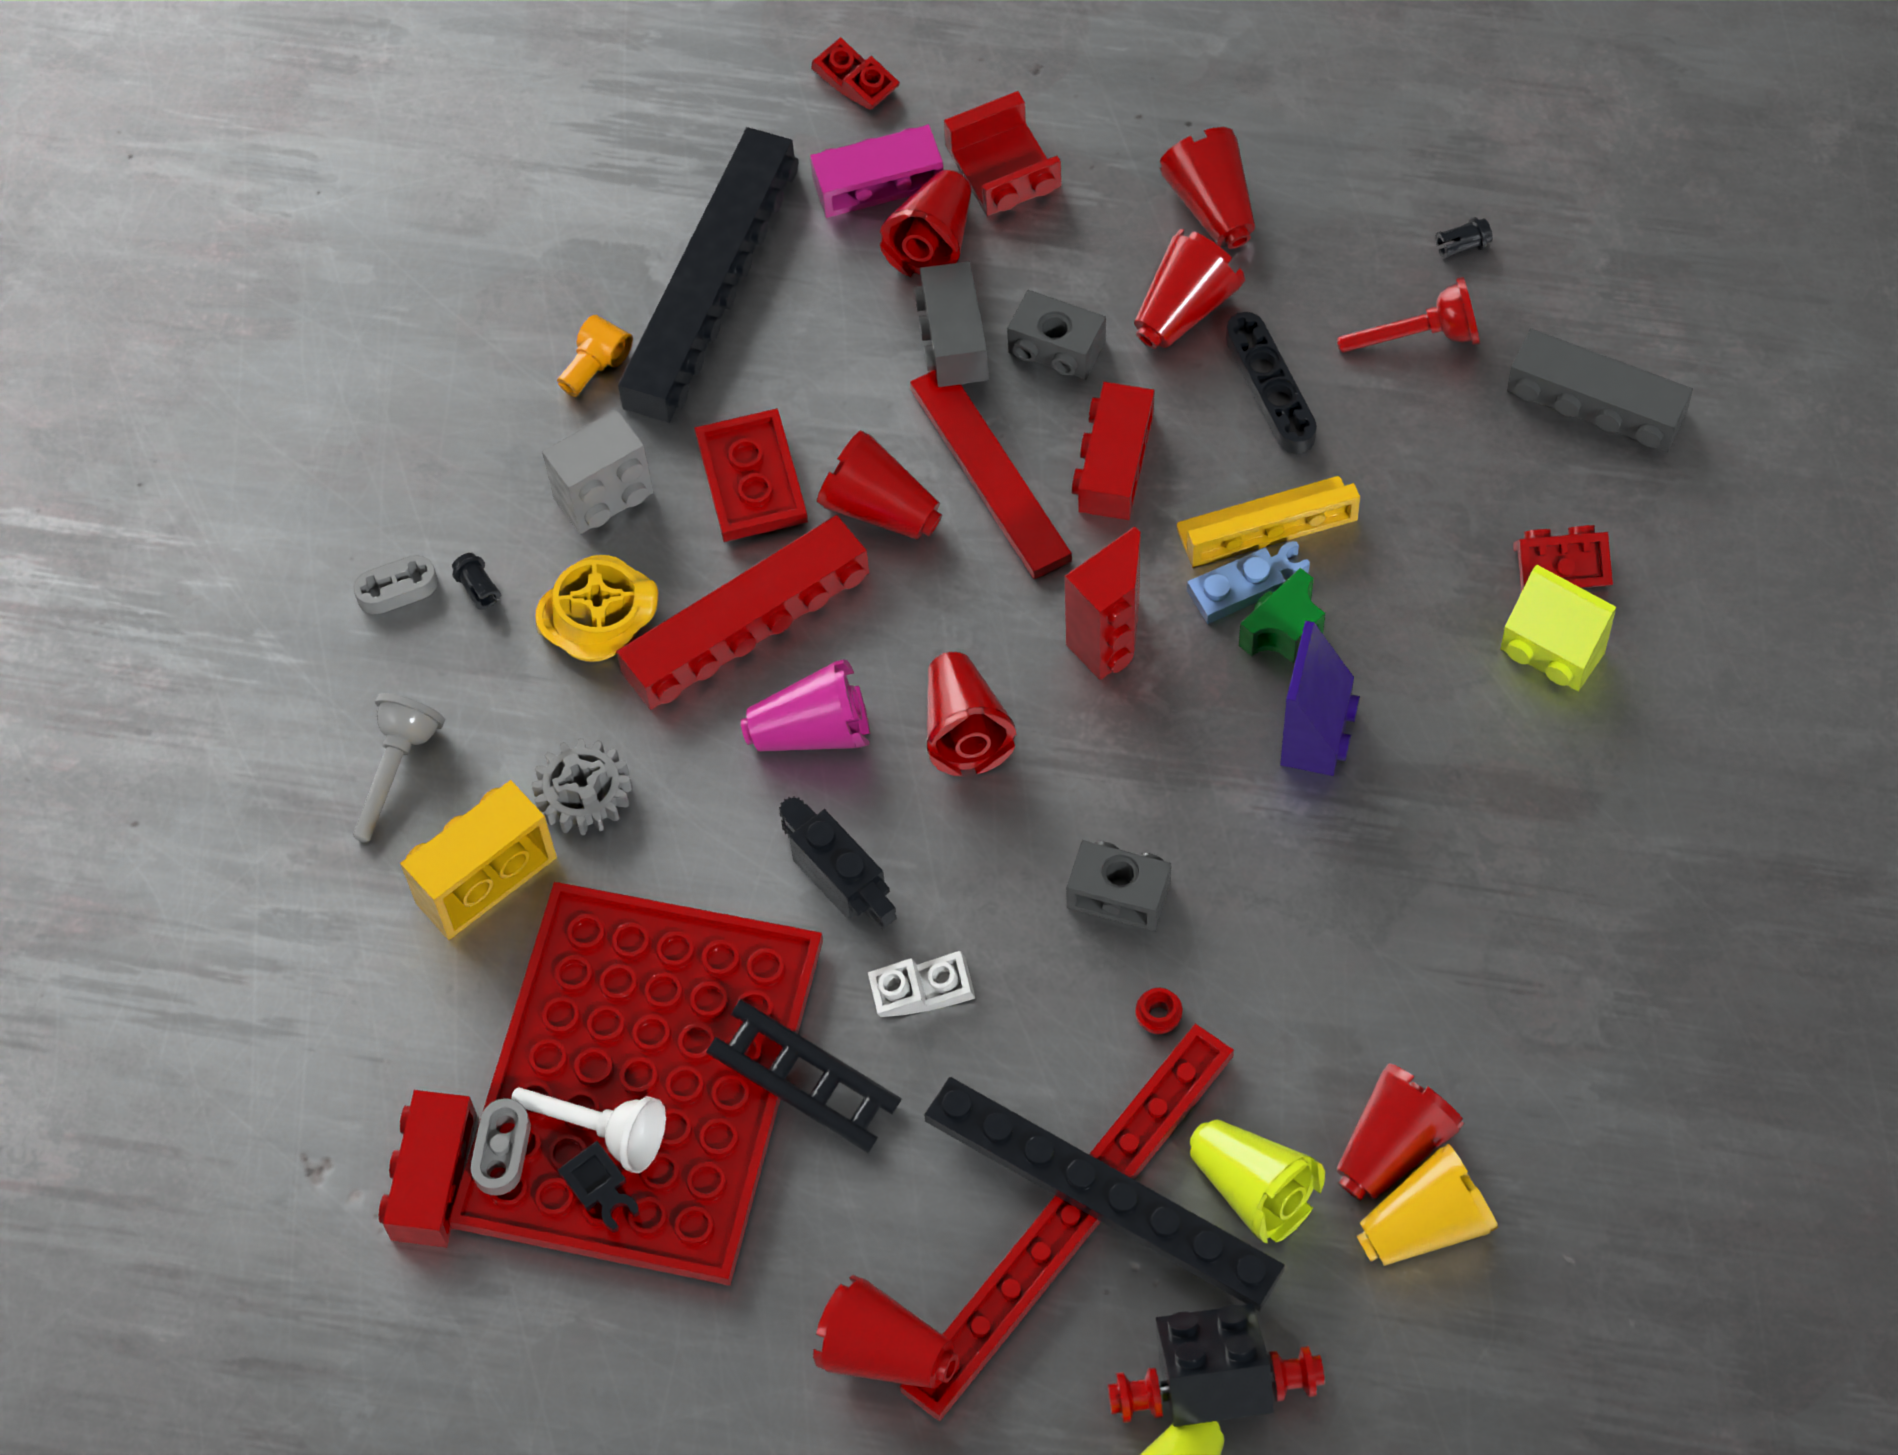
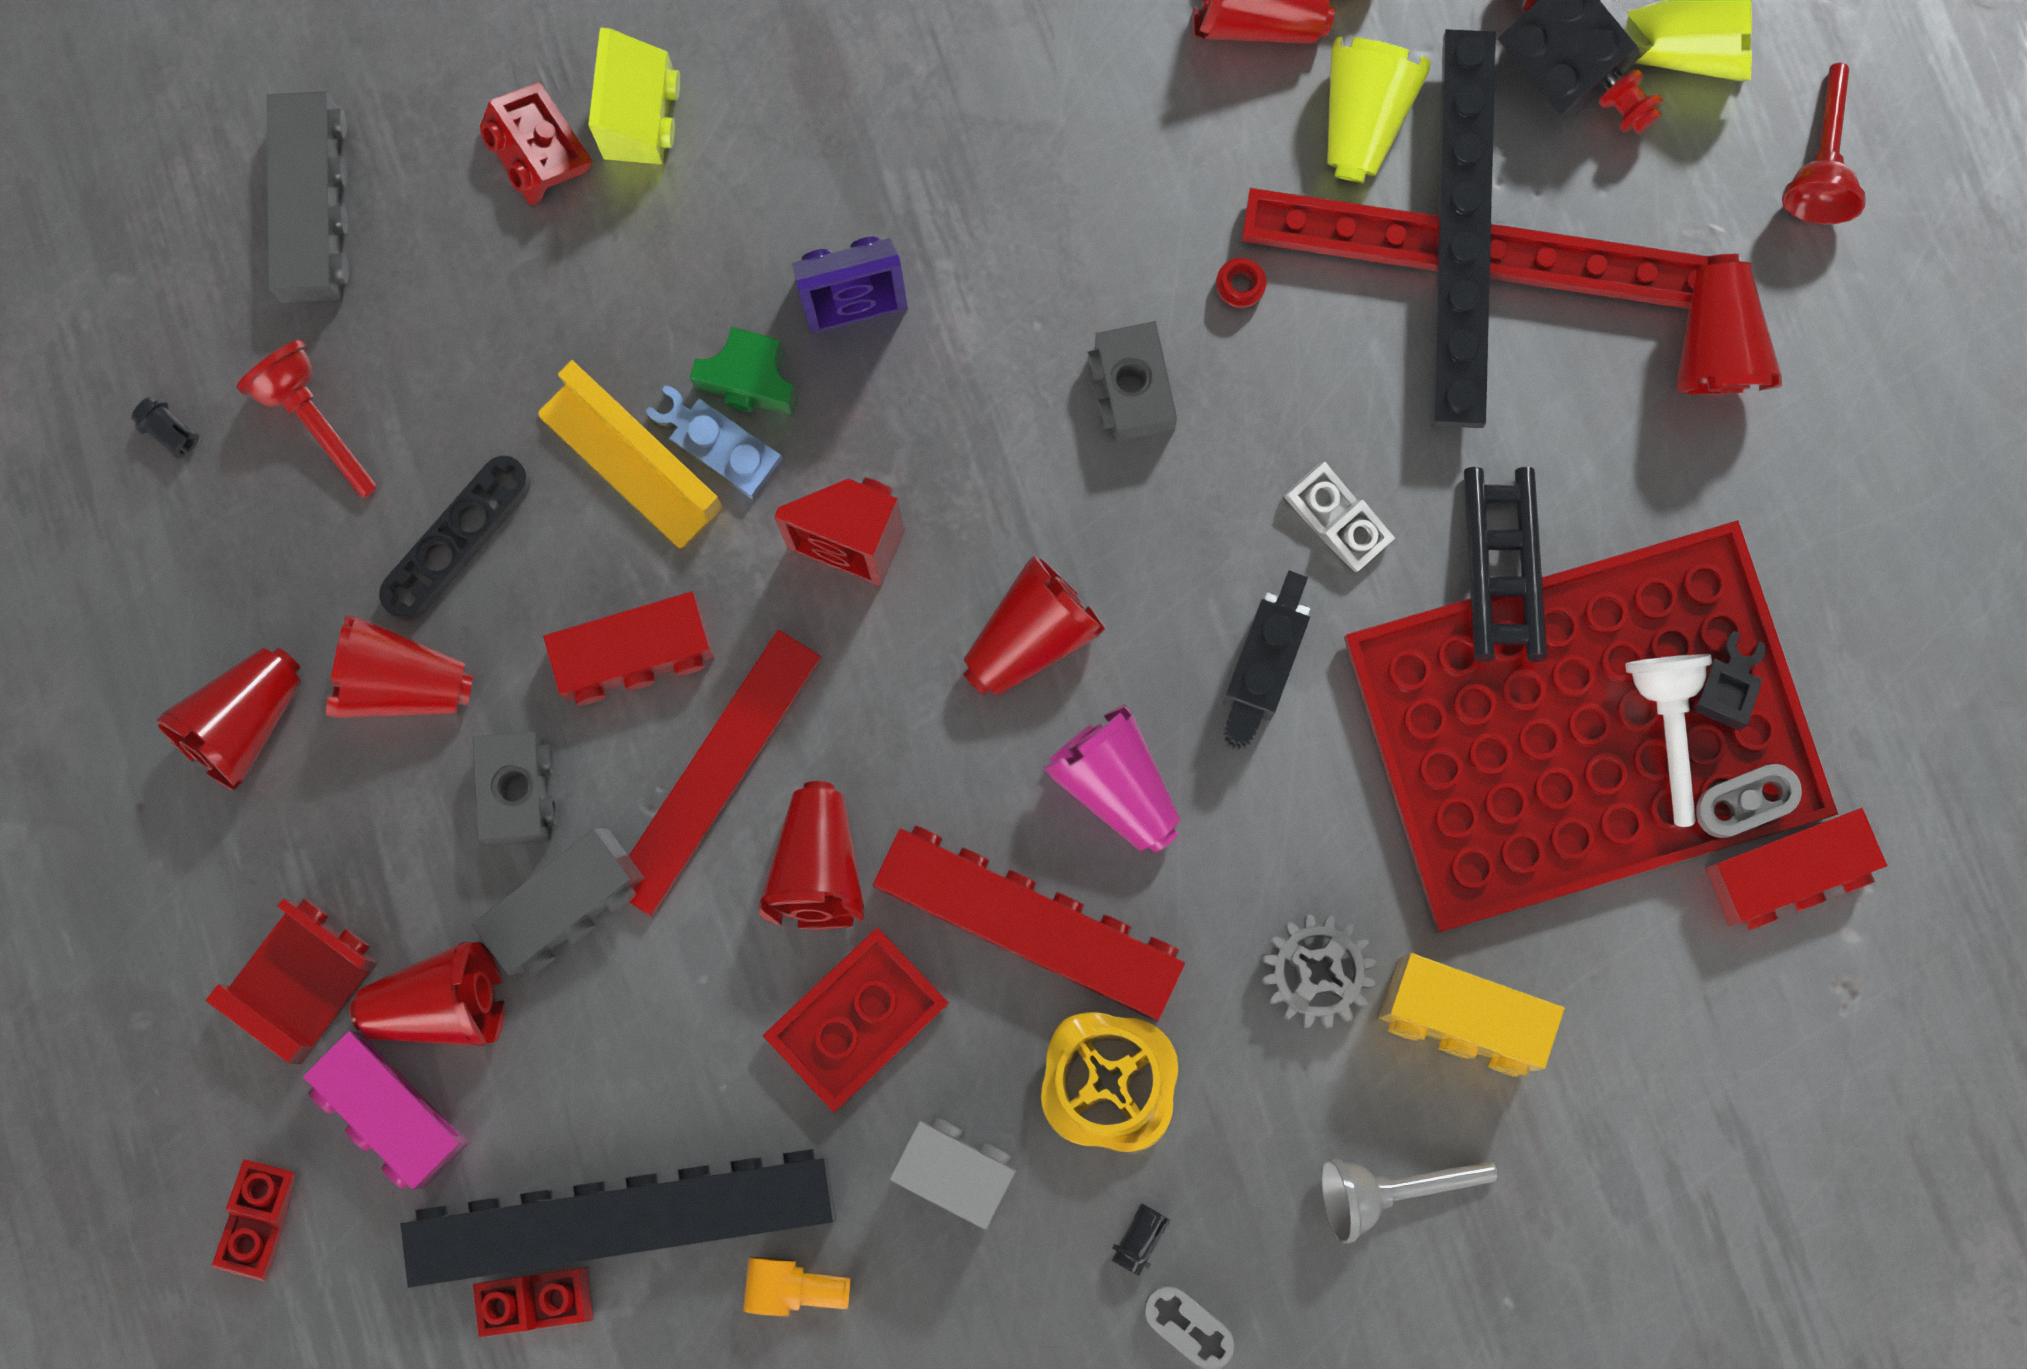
camera: 120 degrees left, 20 degrees up
none -> red slope [473,1267,594,1338]

